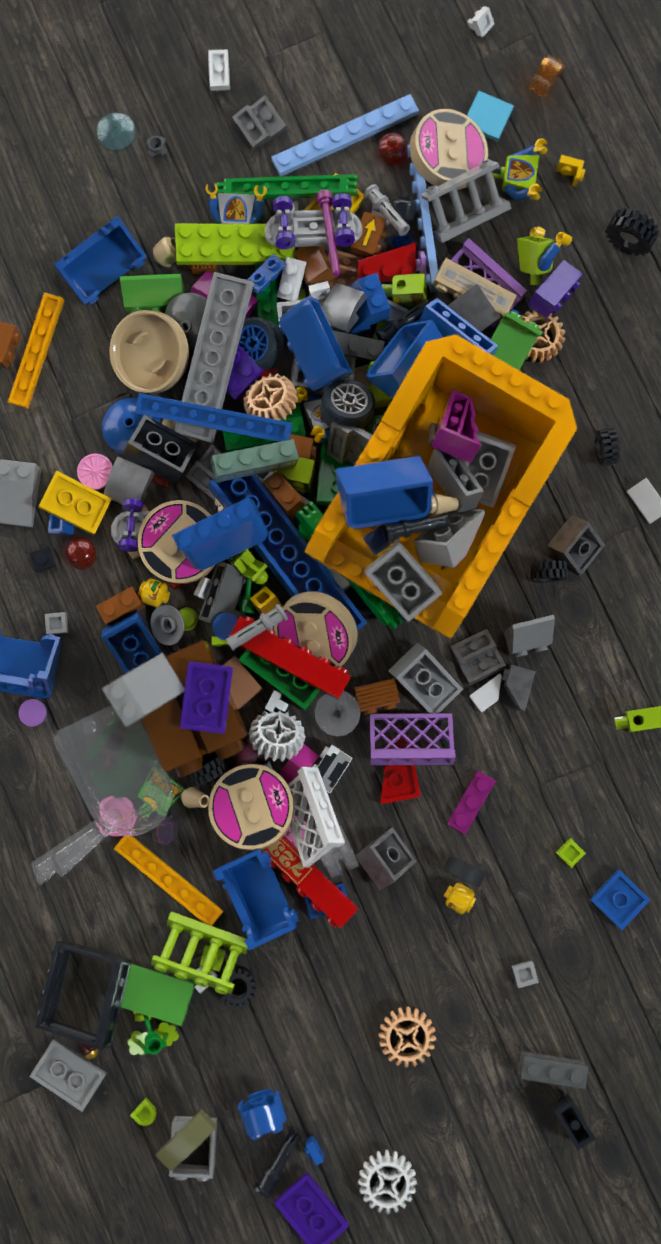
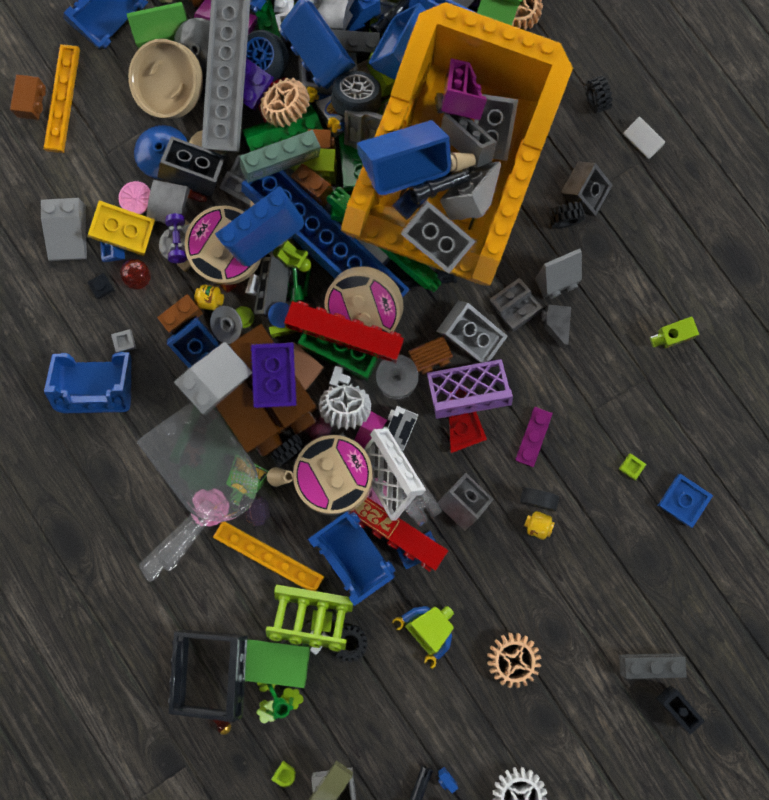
camera: 10 degrees left, 0 degrees up
medium lavender piece [19,699,47,727] -> none
light grey tile [29,1038,107,1112] -> none
blue plate [135,393,293,442] -> none
light grey pin [226,604,288,650] -> none
blue brick [238,1089,287,1140] -> none
yellow brick [250,586,283,614] -> none
white tile [469,674,501,713] -> none
light grey plate [511,960,539,988] -> none
none -> lime torso [392,606,454,668]

